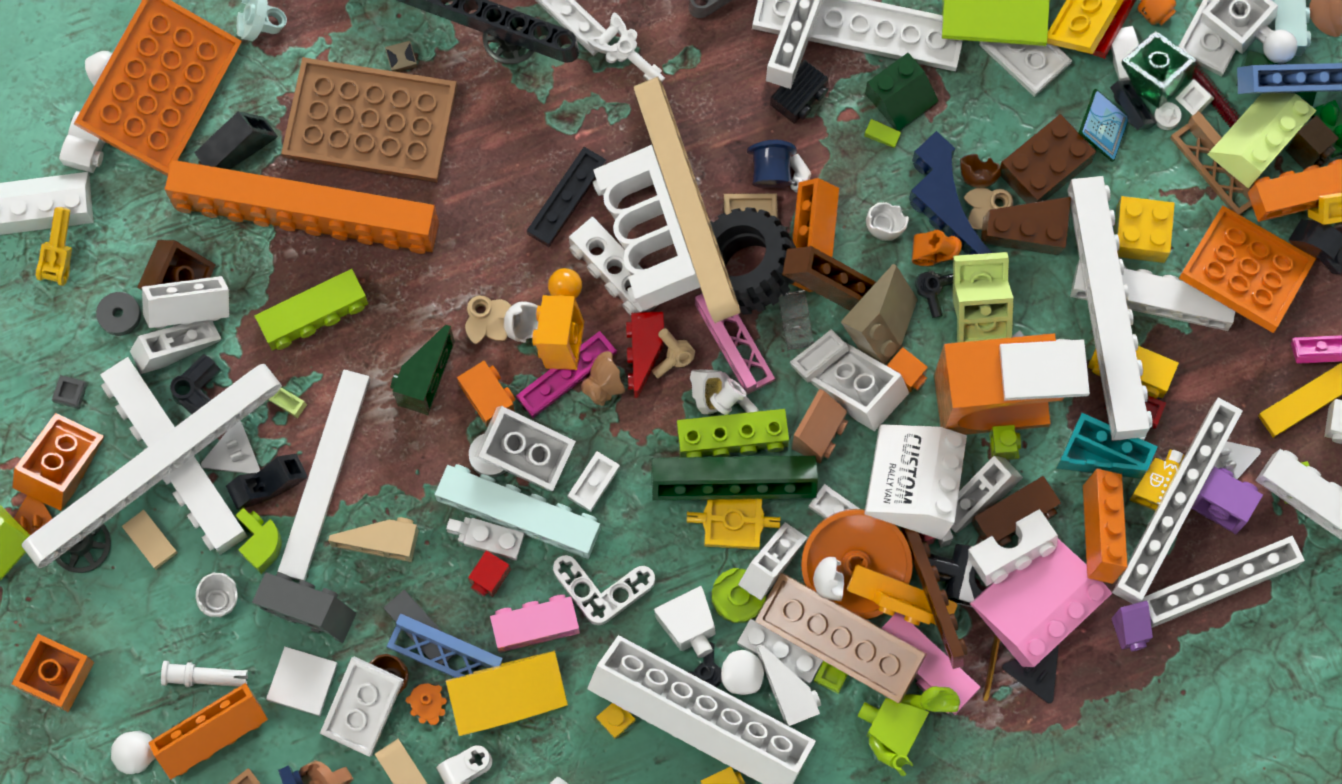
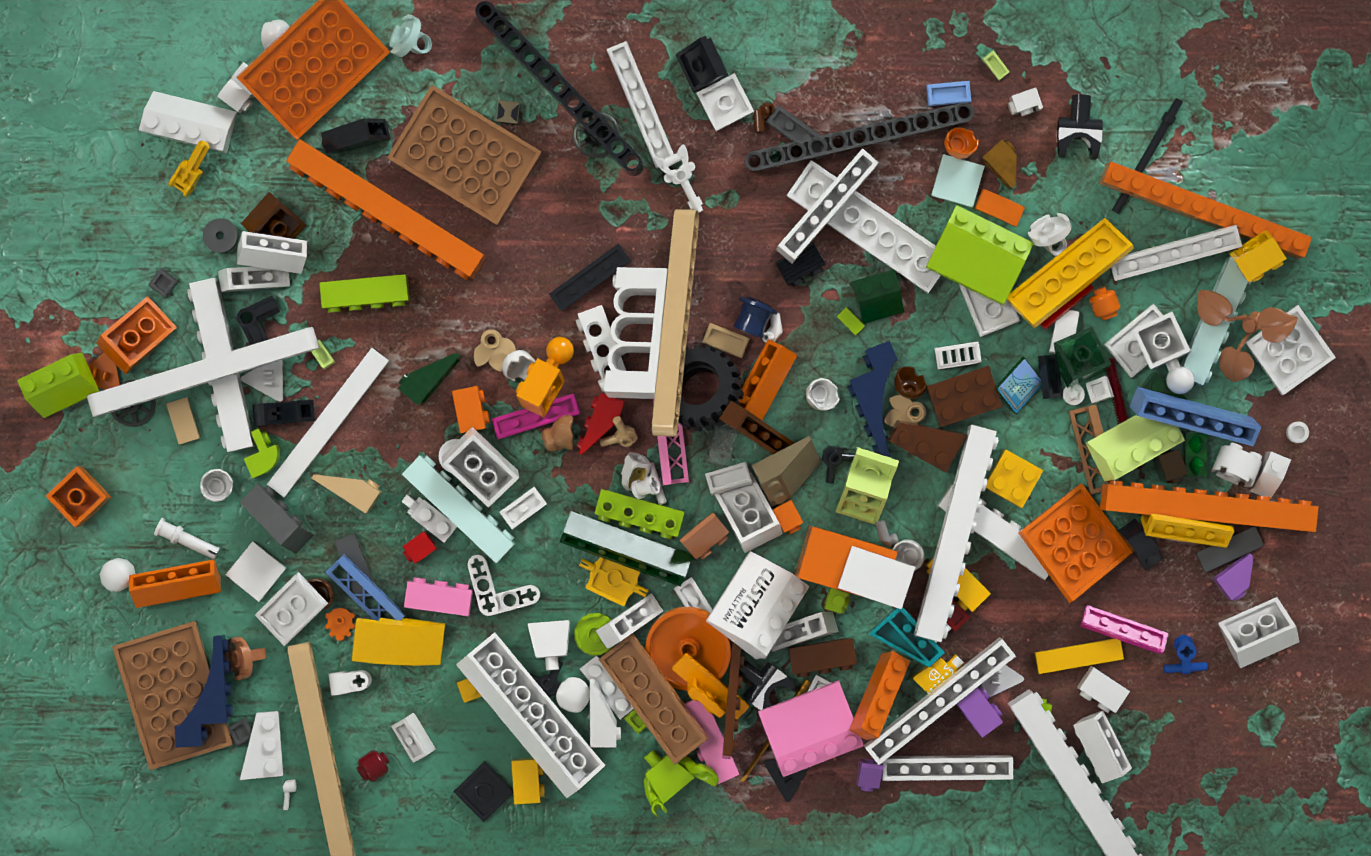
camera: 20 degrees right, 15 degrees up
white hair [813,557,844,601] -> none
orange piece [912,230,962,266] -> none
white arch [968,509,1058,586] -> none
none -> white slope [934,342,982,369]

